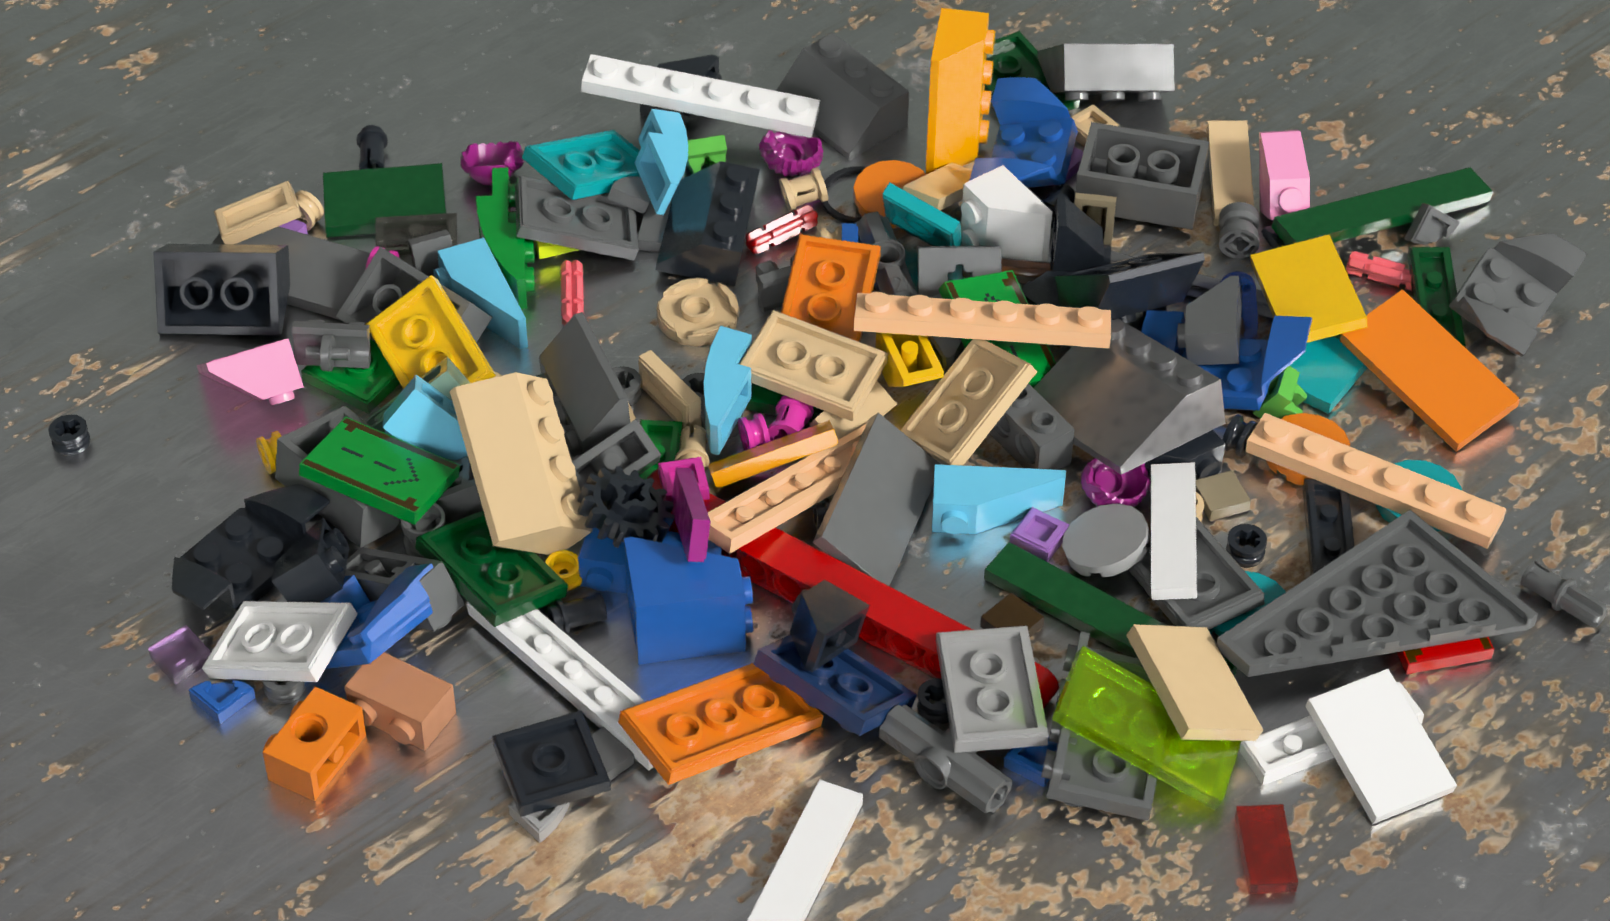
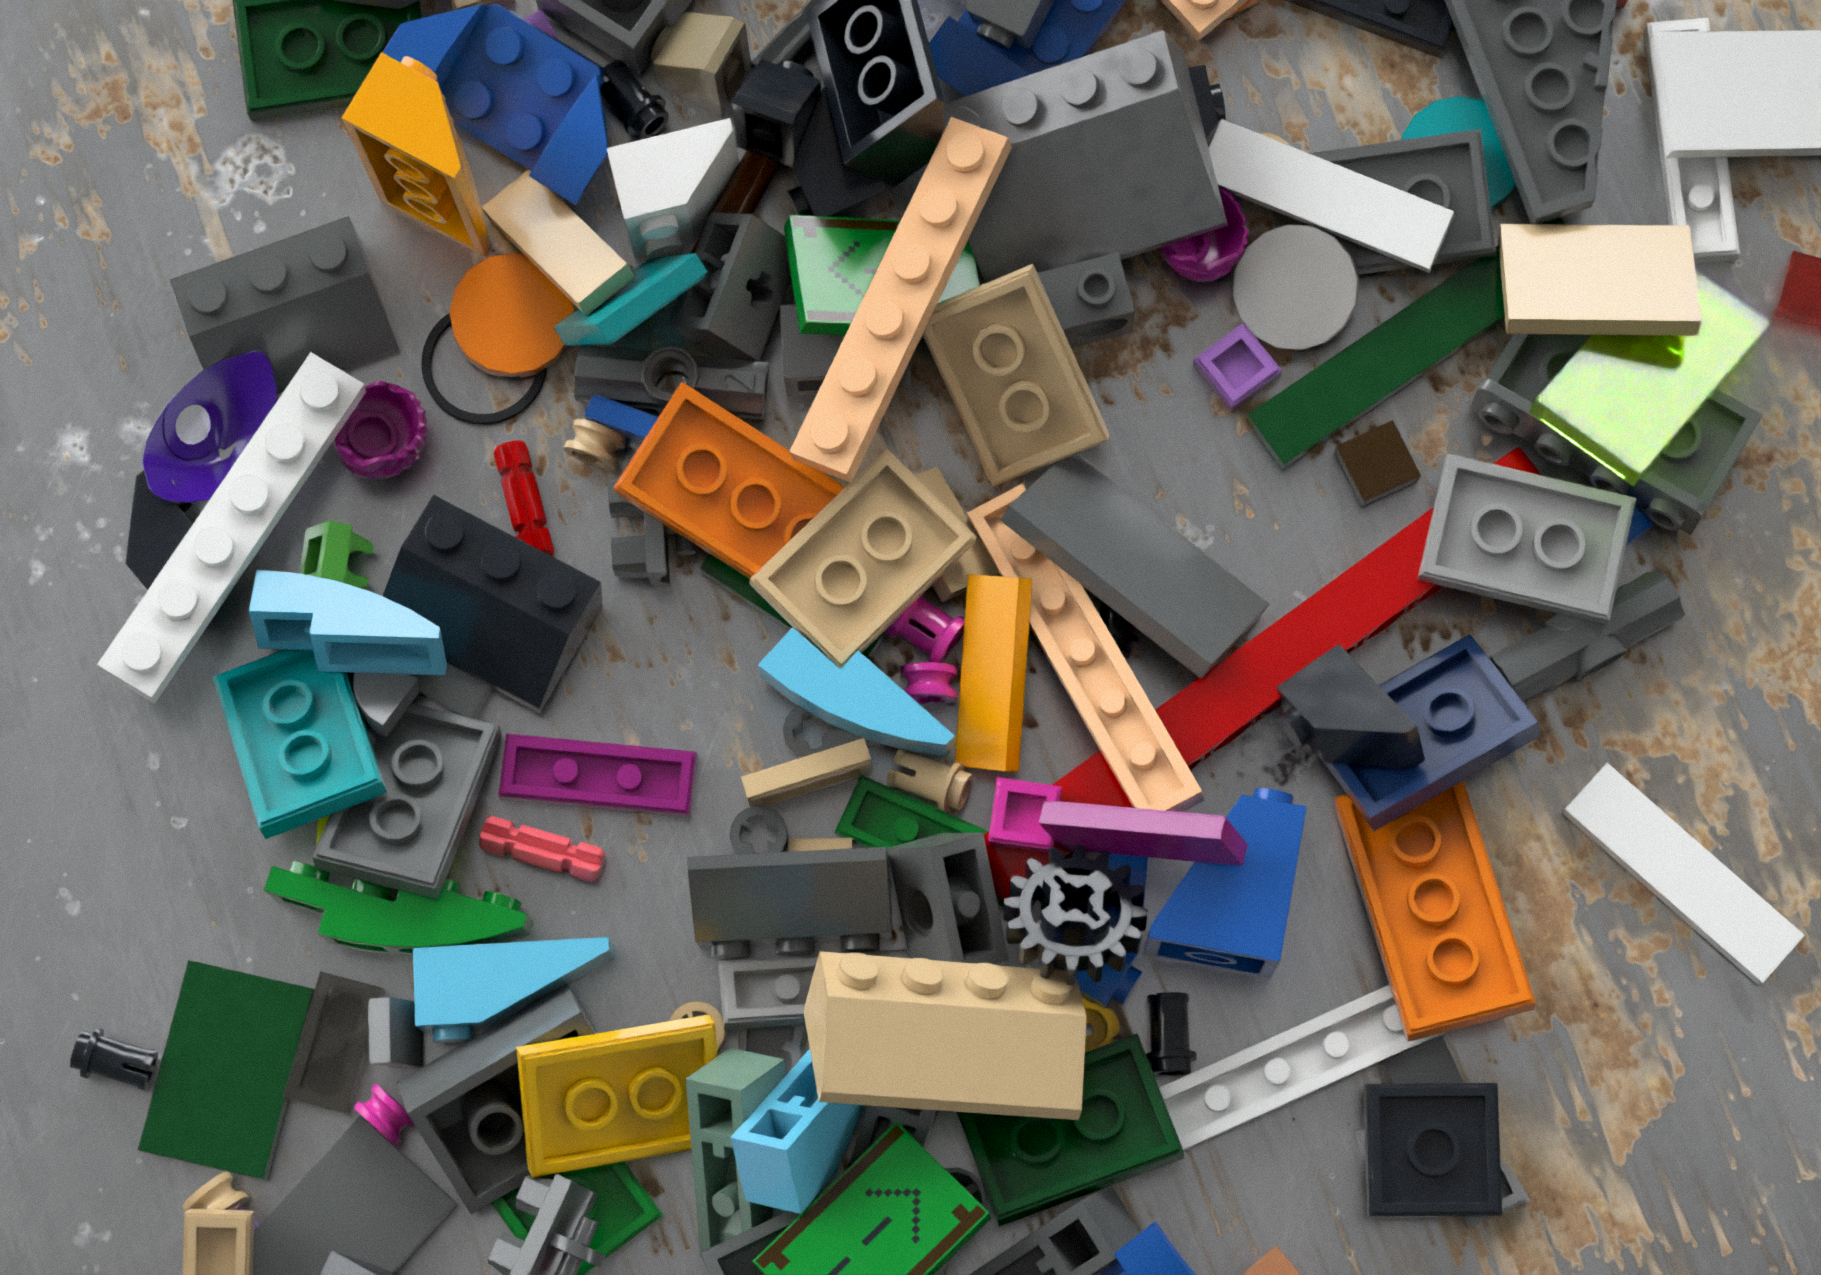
camera: 65 degrees left, 30 degrees up
magenta hair [460,141,525,186] -> none
tan tile [656,278,739,347] -> none
tan bush [779,167,828,212] -> none
yellow slope [875,332,944,387] -> none
black bush [917,678,949,725] -> none
medium azure slope [932,464,1066,534] -> none
dark tan tile [1196,470,1251,521] -> none
black bush [1222,414,1258,458] -> none
black bush [1226,524,1267,568] -> none
none -> dark purple piece [142,351,277,503]
none -> magenta tile [498,733,698,818]

